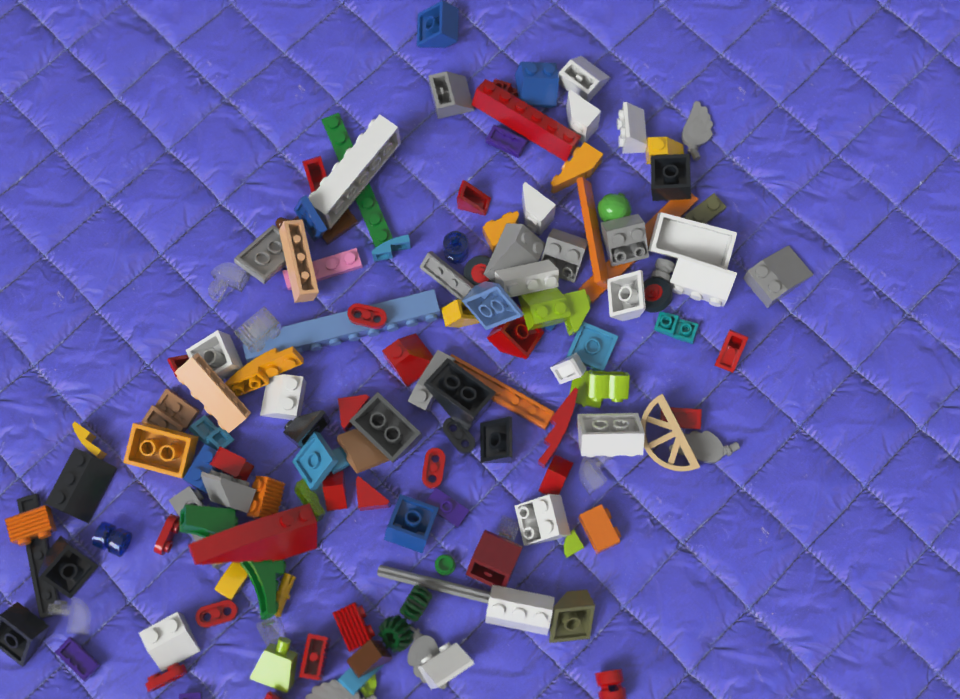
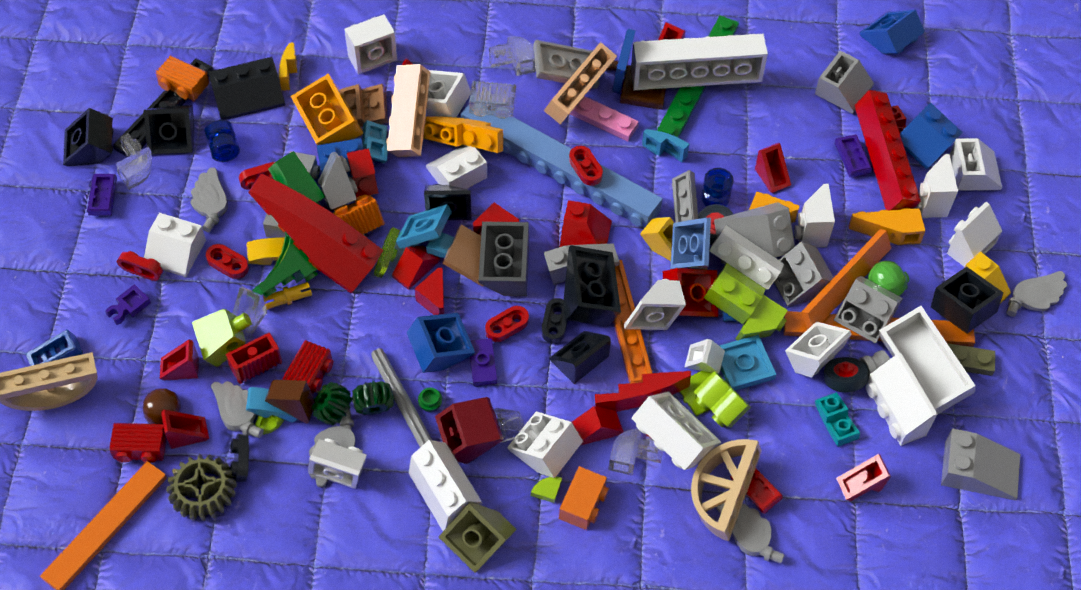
camera: 45 degrees right, 15 degrees down
none -> light grey animal [190,167,228,232]
none -> white brick [344,15,397,74]
none -> white slope [624,279,686,330]

